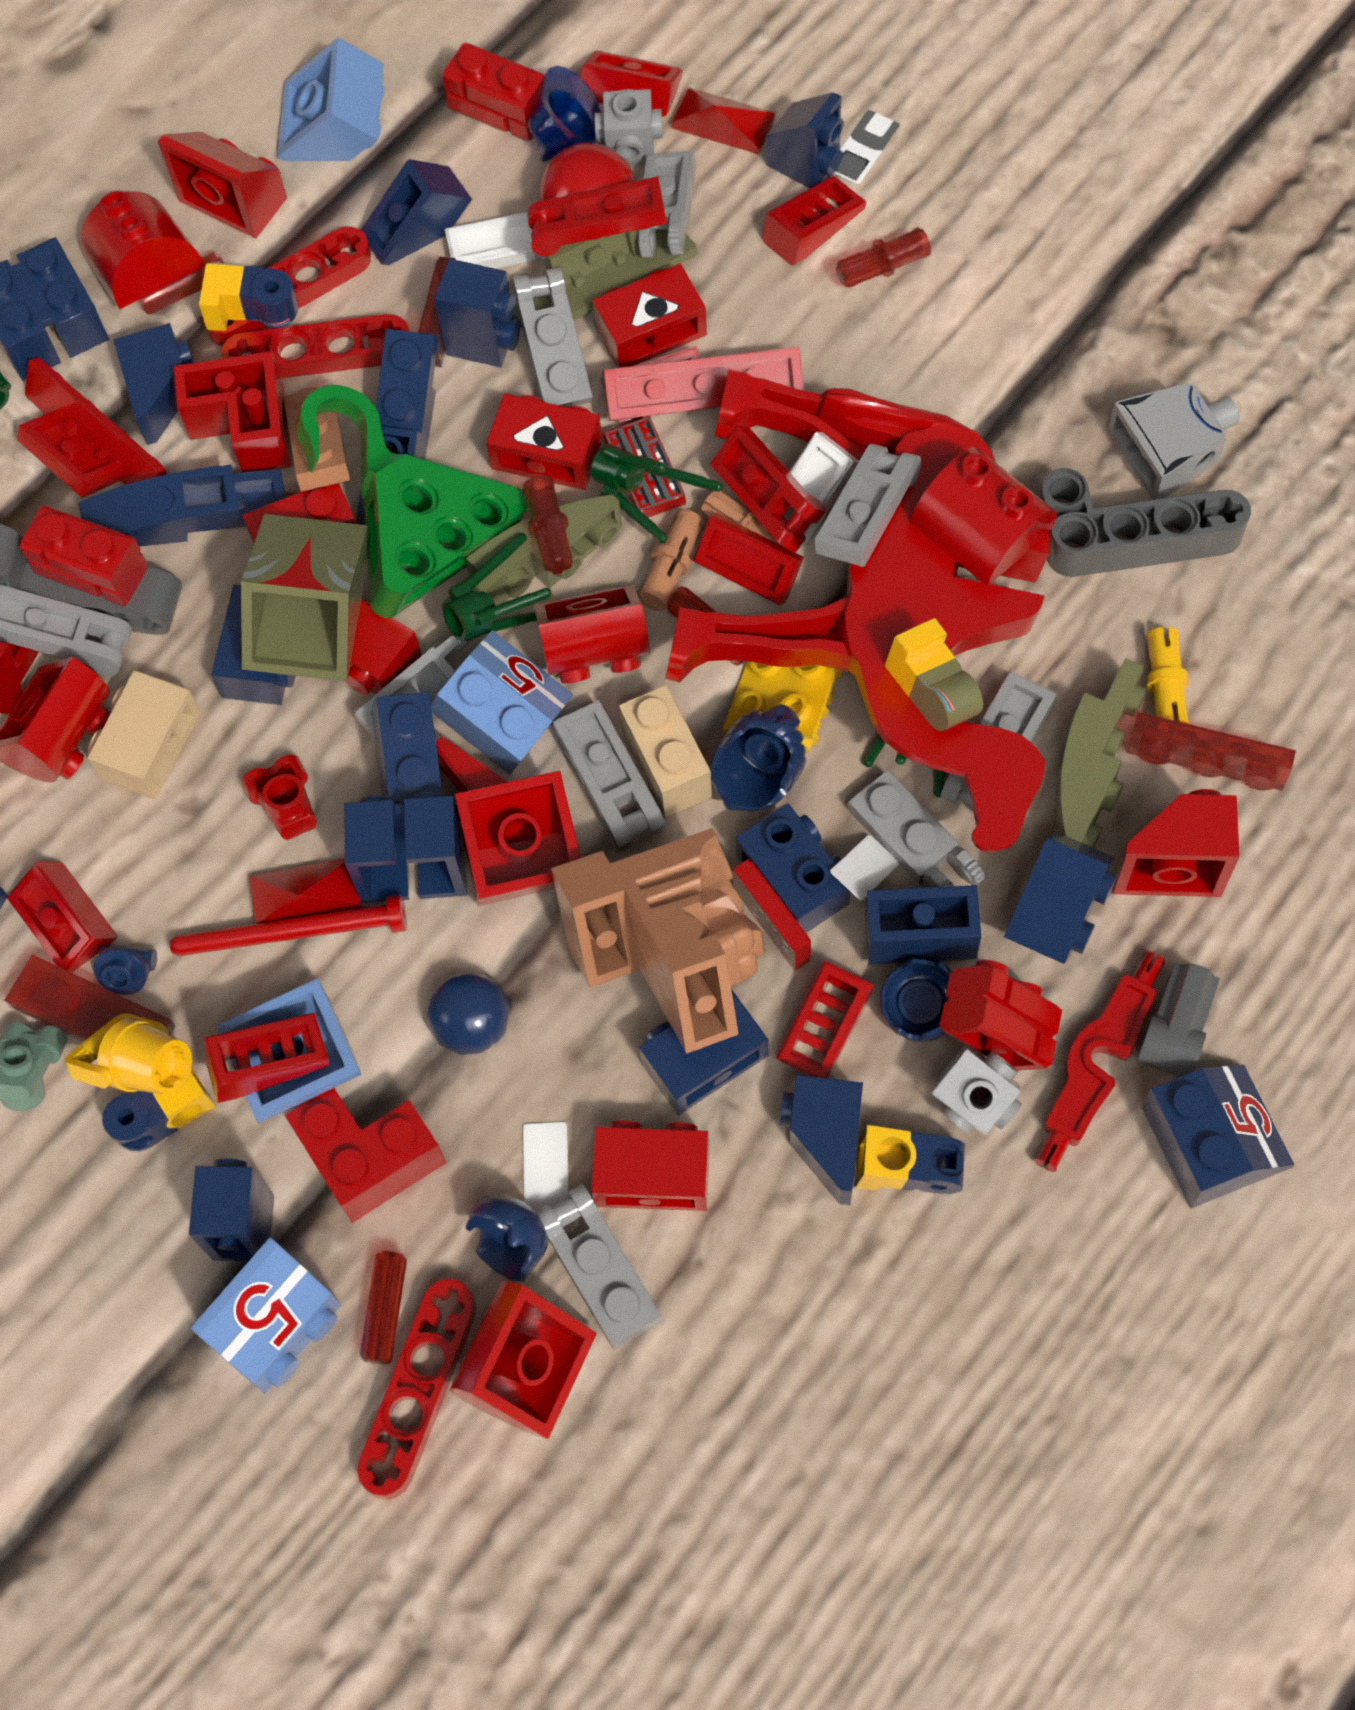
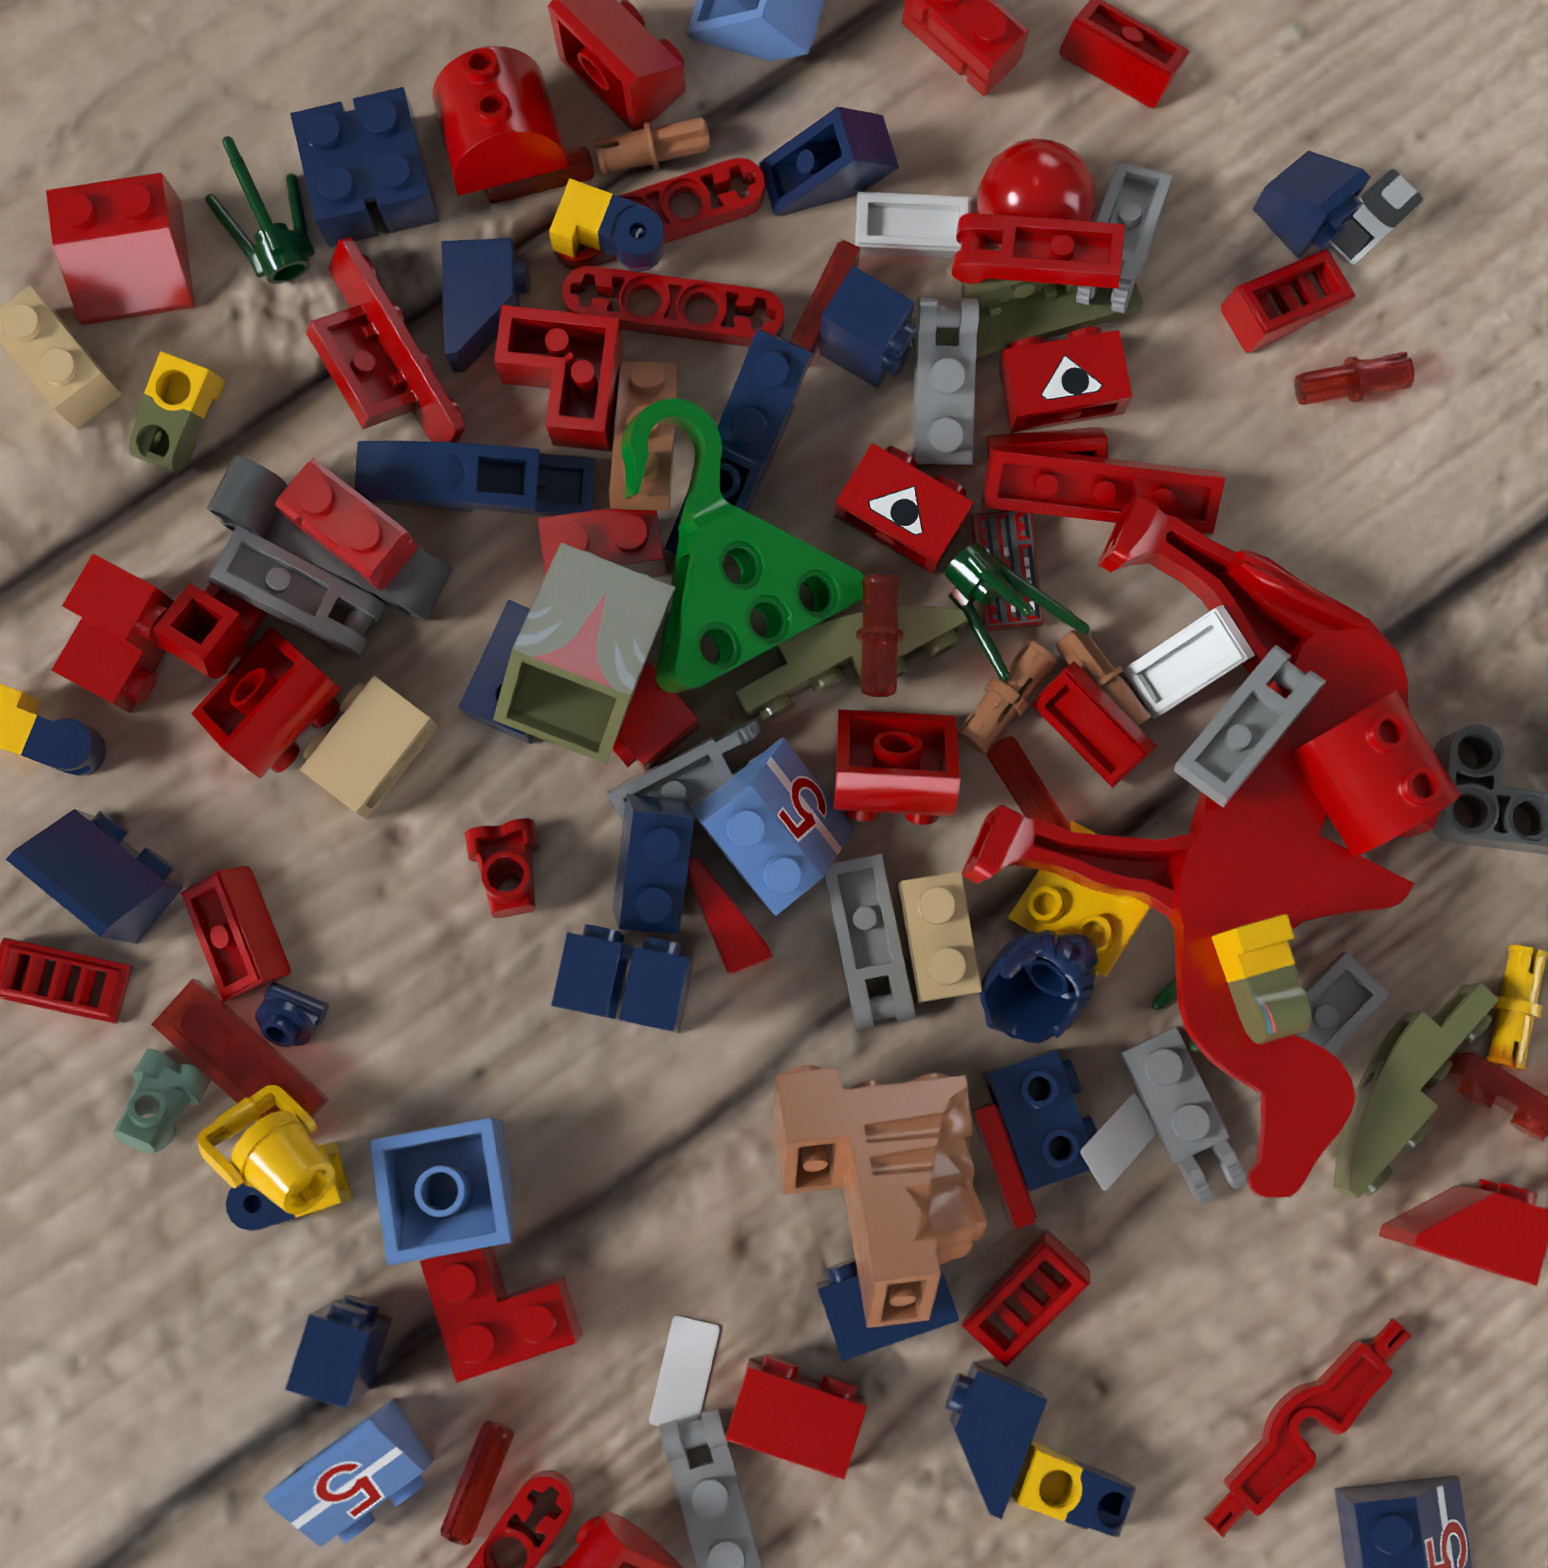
camera: 10 degrees right, 15 degrees up
red bar [170,894,407,956] -> none
red slope [204,1012,329,1103] -> none
red slope [249,858,362,924] -> none
dark blue hair [427,972,512,1055] -> none
dark green plant [442,533,552,642] -> none
red slope [454,771,581,906] -> none
dark blue hair [465,1194,548,1282] -> none
clear blue piece [528,66,601,162] -> none
light grey brick [595,89,663,166] -> none
red slope [672,87,776,155] -> none
red plate [710,424,827,552] -> none
dark blue brick [865,885,982,965] -> none
dark blue hair [879,958,952,1042] -> none
brick [932,1044,1022,1136] -> none
red brick [939,960,1062,1071] -> none
dark blue brick [1004,831,1117,964] -> none
dark grey piece [1137,963,1220,1077] -> none
none -> nougat axle [595,118,711,176]

